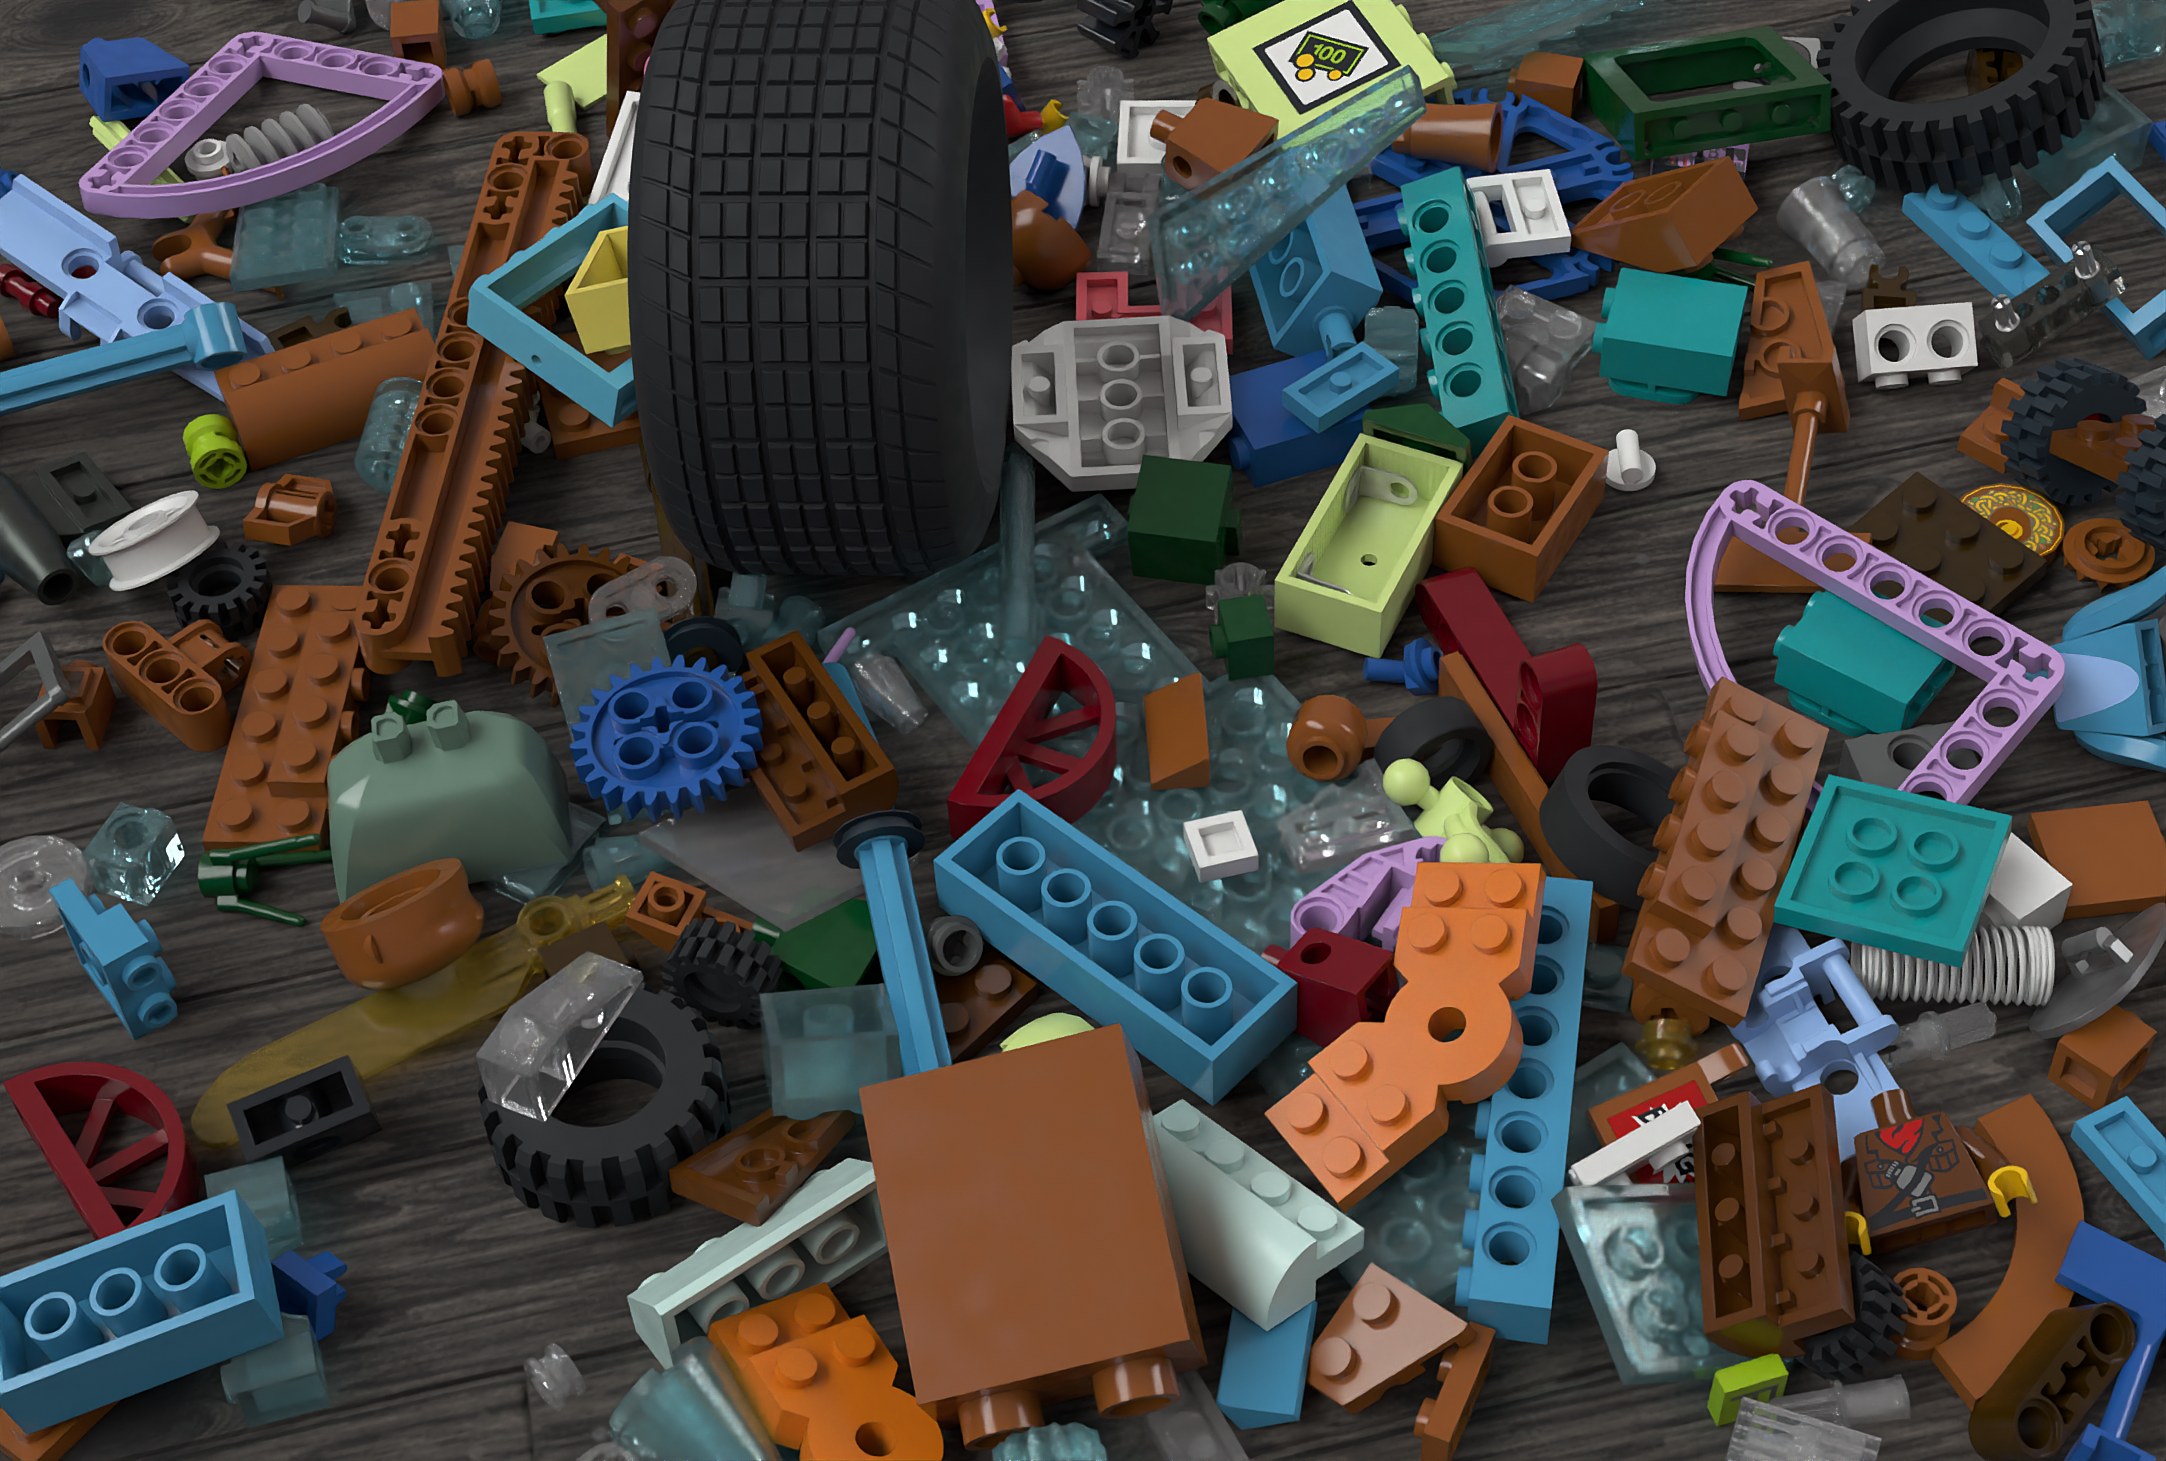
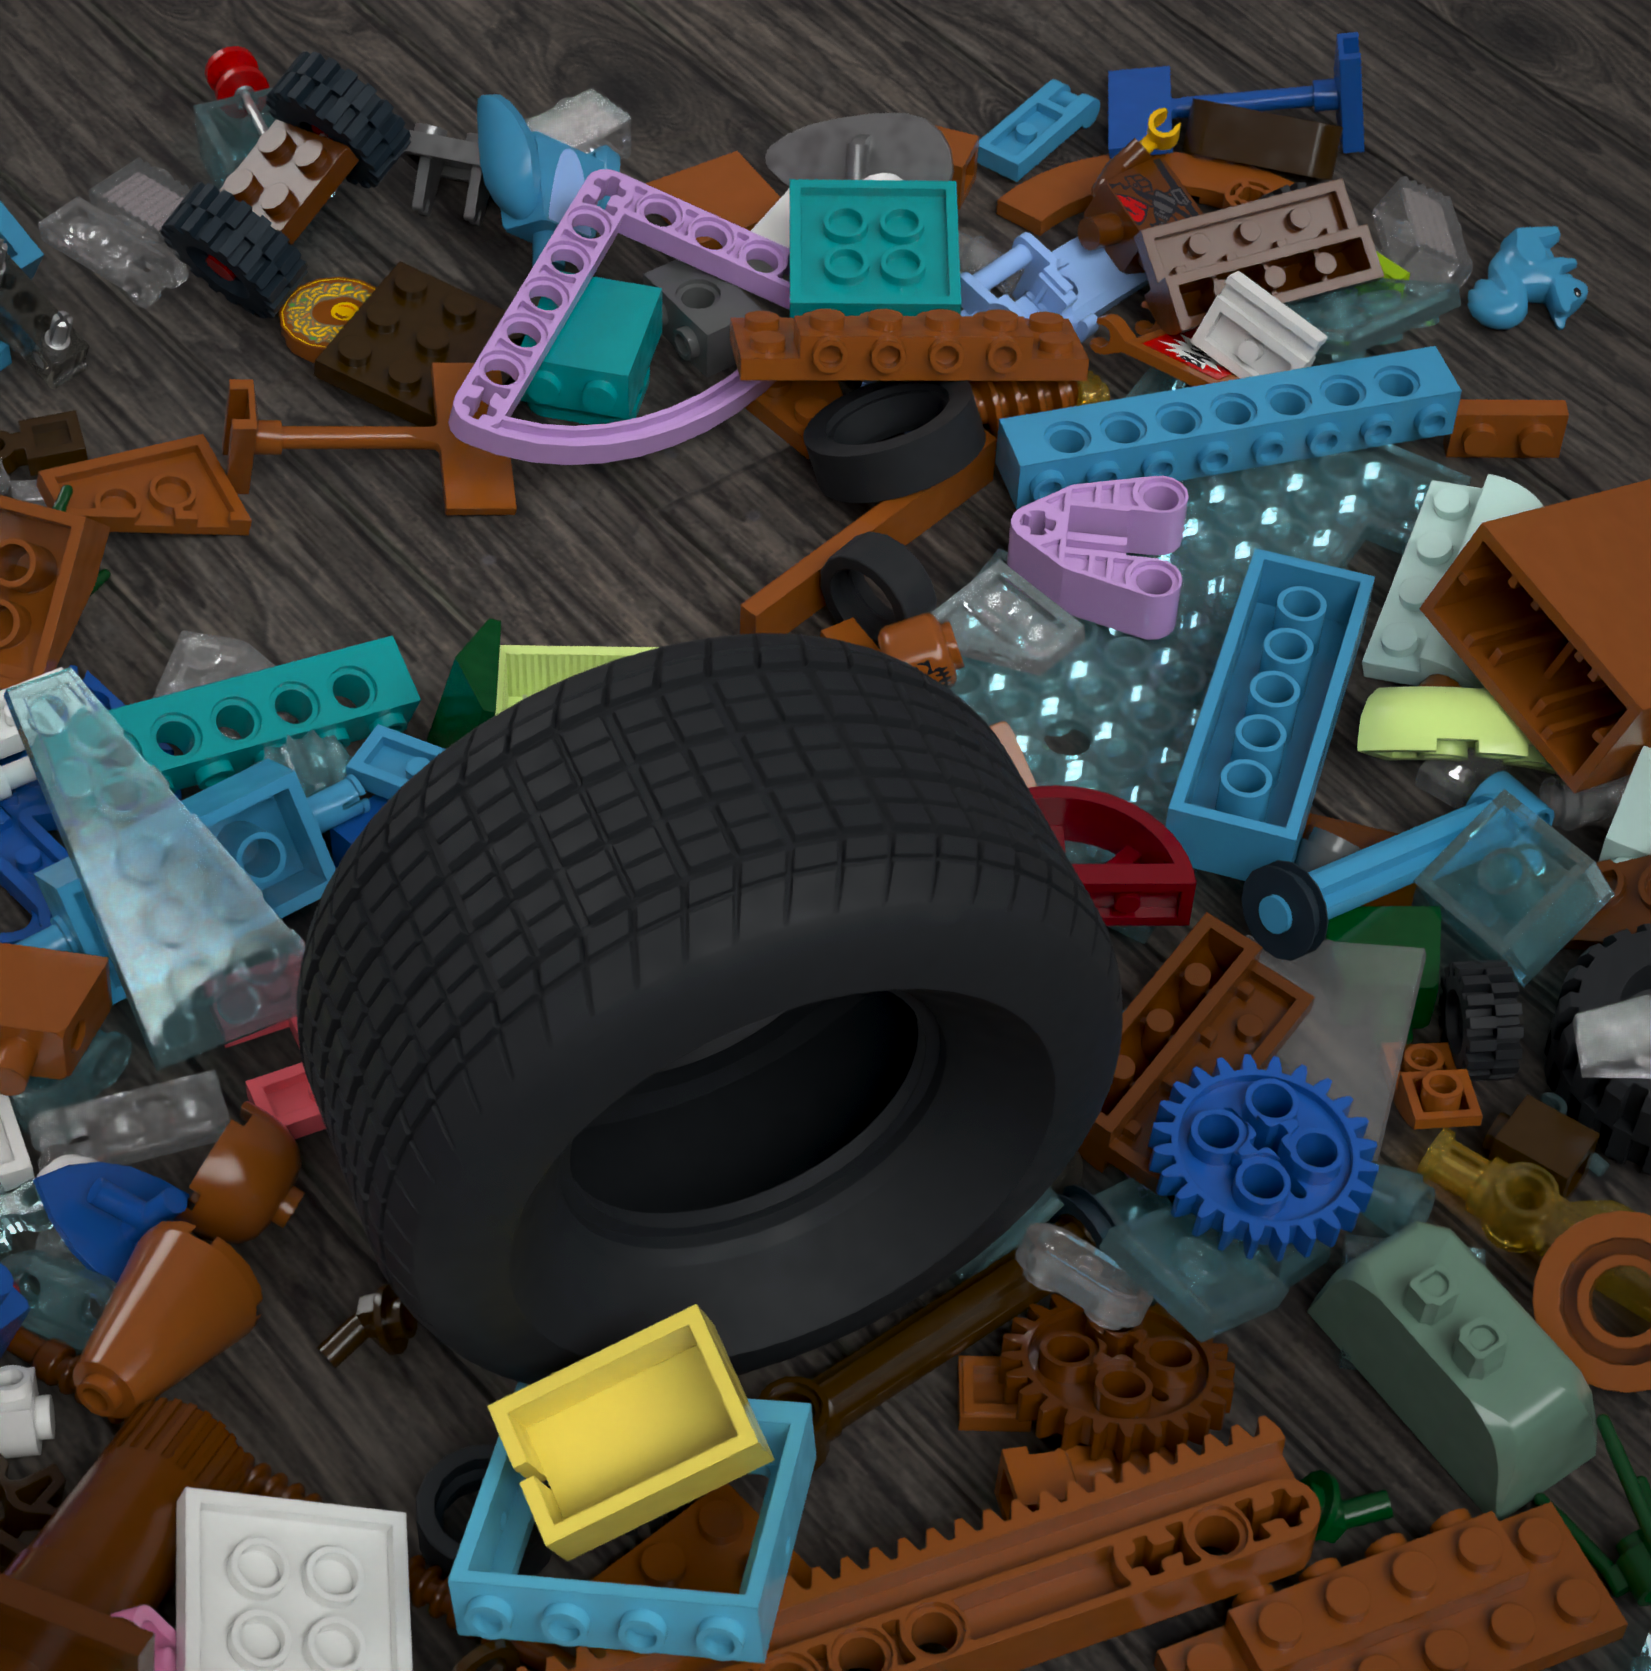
camera: 120 degrees left, 0 degrees up
white plate [1183,810,1258,883] -> none
dark red torso [1260,927,1399,1049] -> none
orange plate [1264,862,1546,1213] -> none
wing [1305,1262,1478,1415] -> none
yellowish green piece [1382,758,1524,863] -> none
dark red beam [1415,566,1598,785] -> none
dark orange brick [1432,415,1609,603] -> none
teal brick [1592,267,1748,404] -> none
white plate [1606,429,1656,491] -> none
white brick [1852,302,1978,390] -> none
dark orange bracket [1957,378,2025,474] -> none
dark orange gear [2061,518,2155,591] -> none

